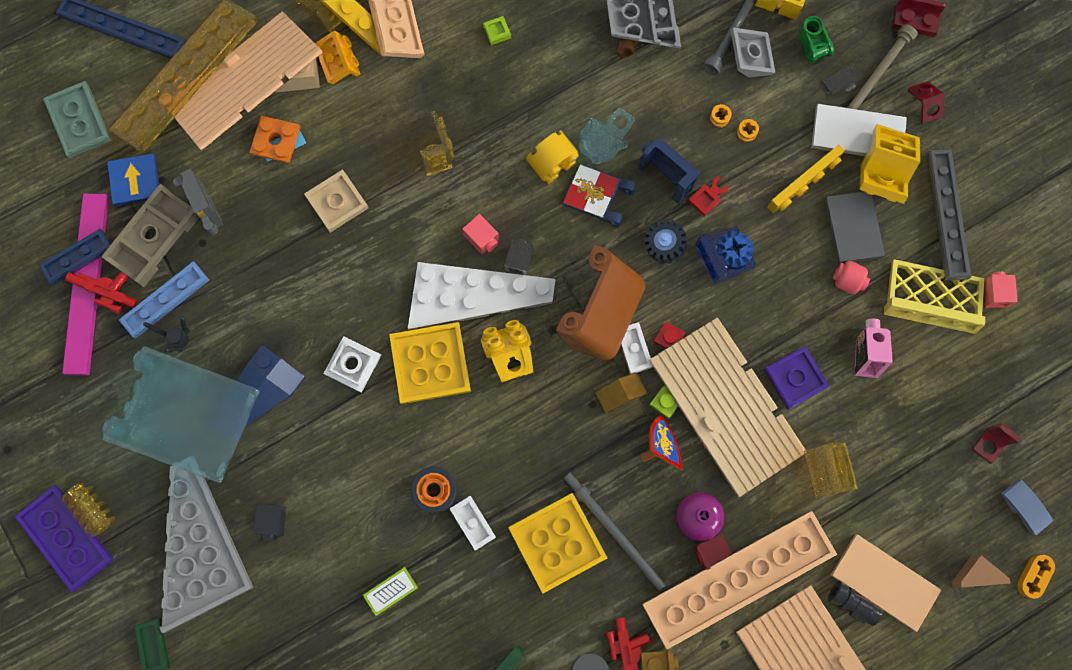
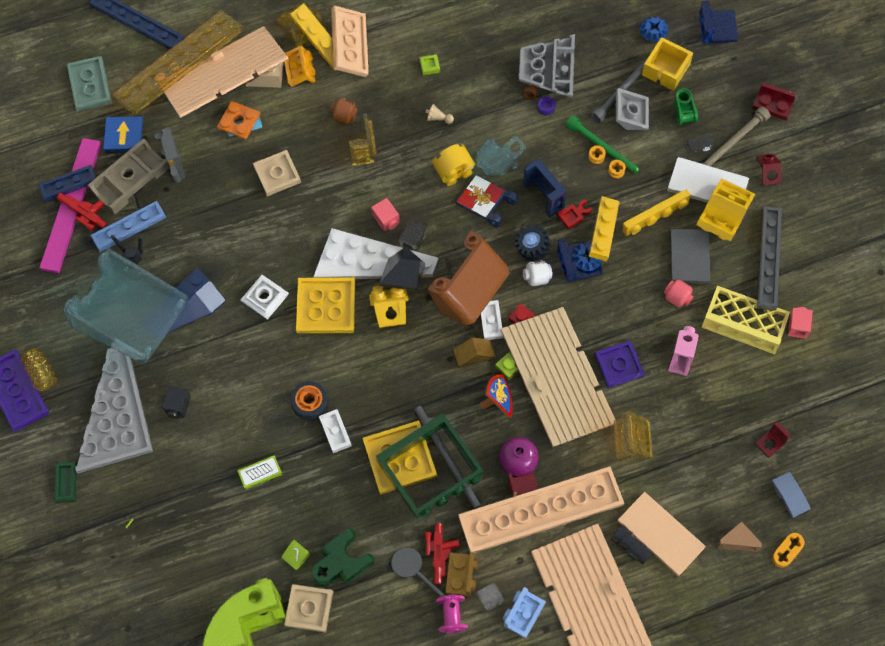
camera: 15 degrees right, 10 degrees down
none -> dark orange head [330,98,358,124]
none -> dark green window [376,413,483,520]
none -> black slope [379,247,425,291]
none -> tan piece [425,104,454,124]
none -> white head [523,260,552,286]
none -> dark purple tile [537,97,556,116]
none -> green piece [565,115,639,173]
none -> yellow plate [589,196,620,262]

